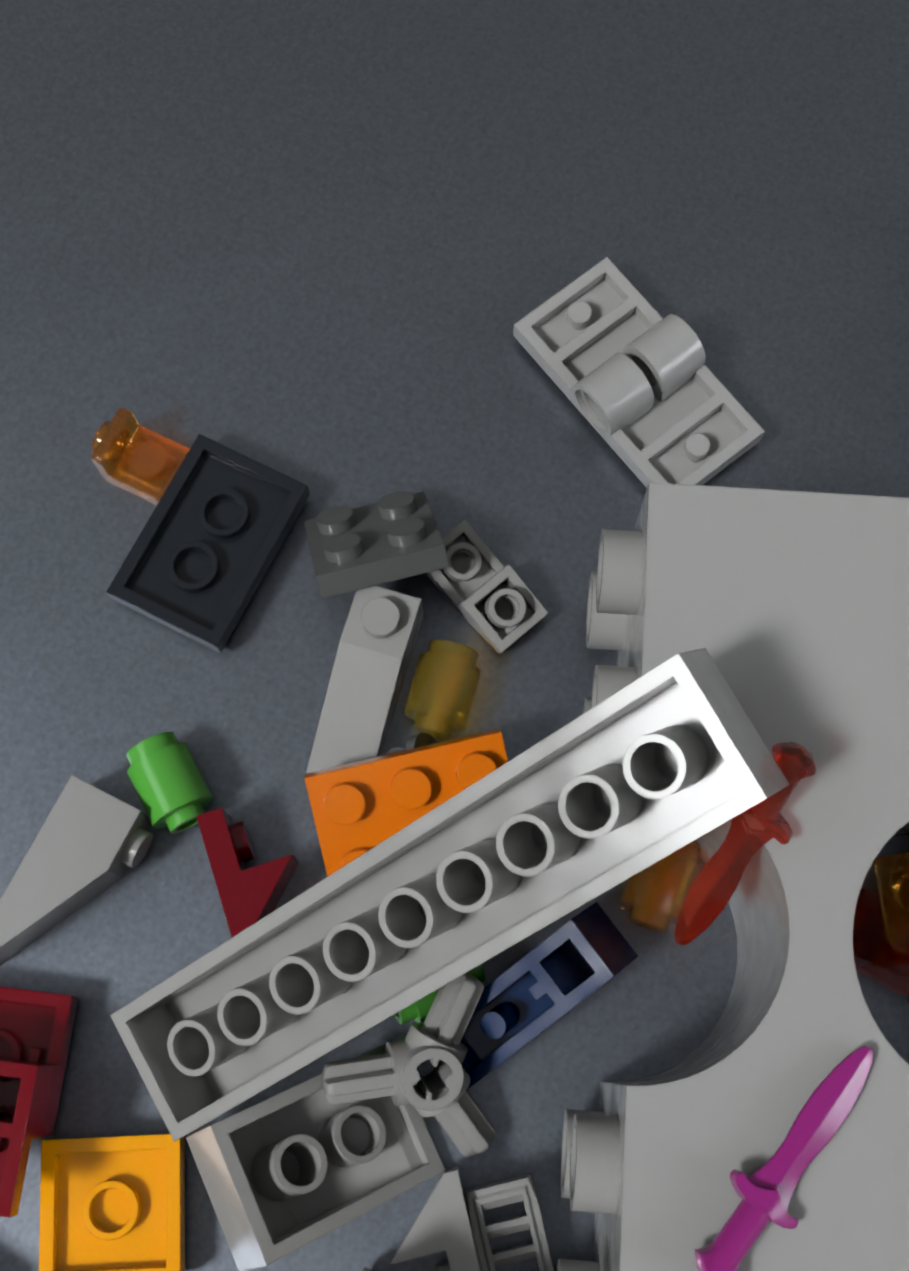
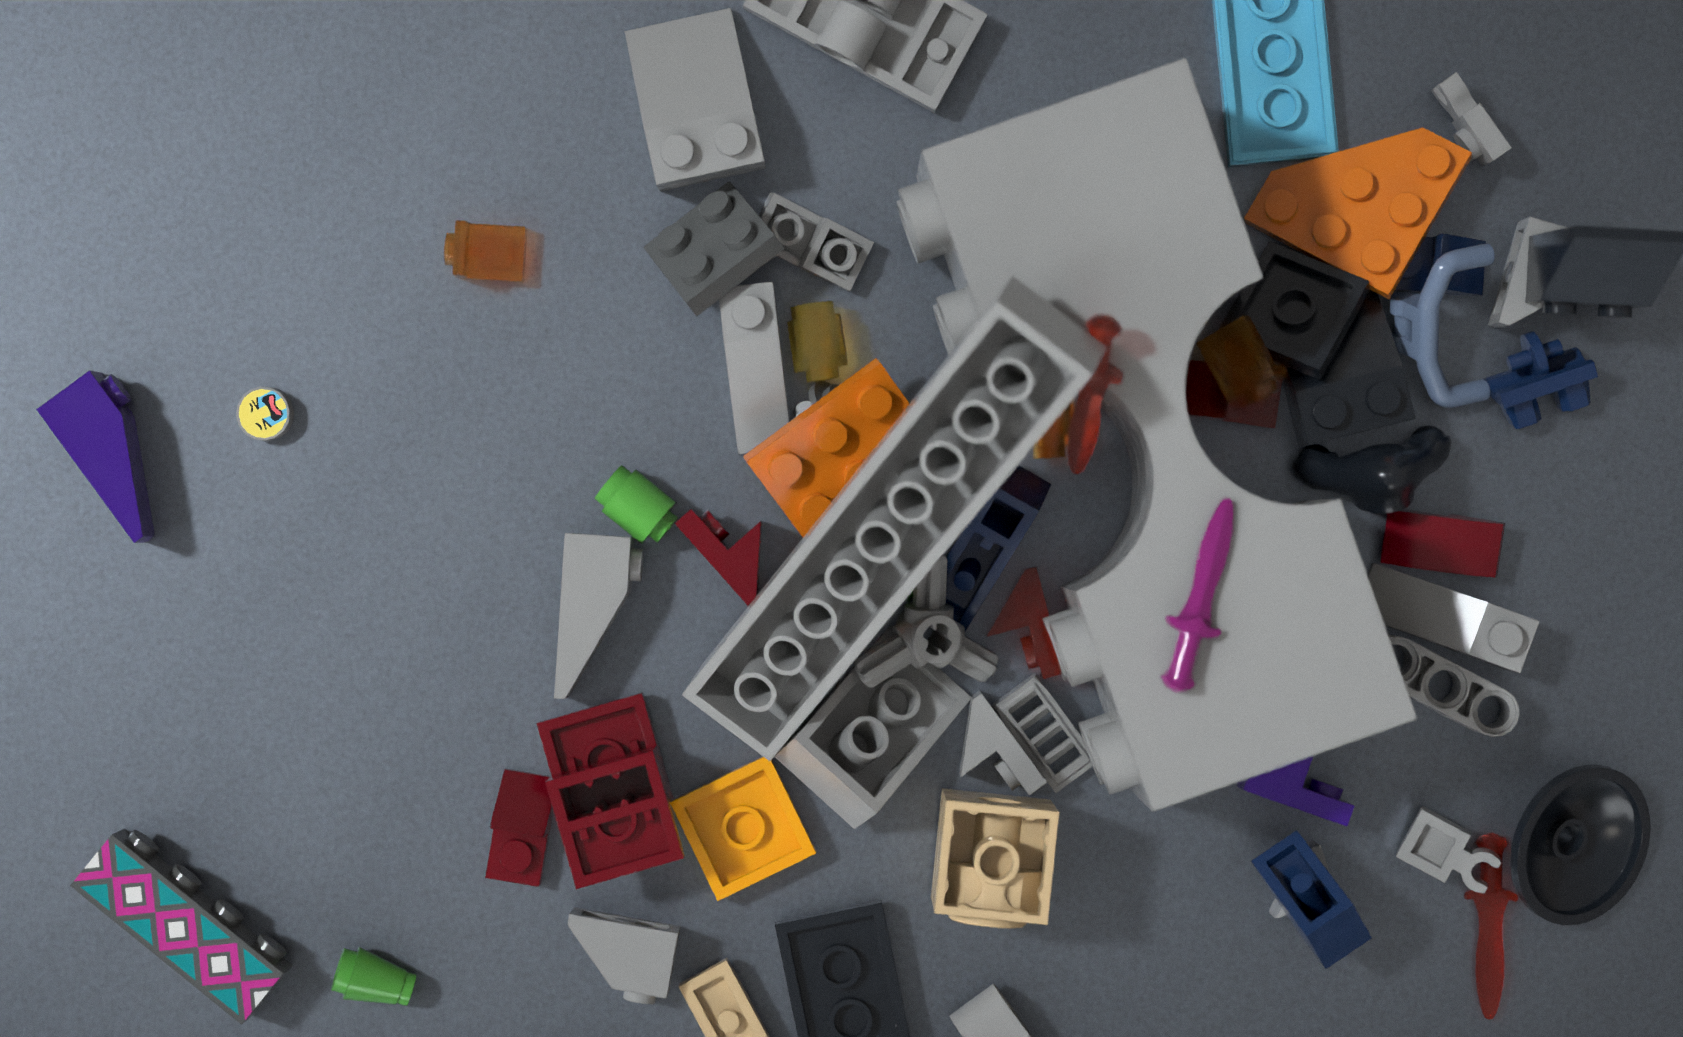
camera: 25 degrees left, 15 degrees up
black plate [107,434,310,653] -> none
none -> light grey slope [625,8,766,192]
none -> clear red slope [984,566,1061,679]

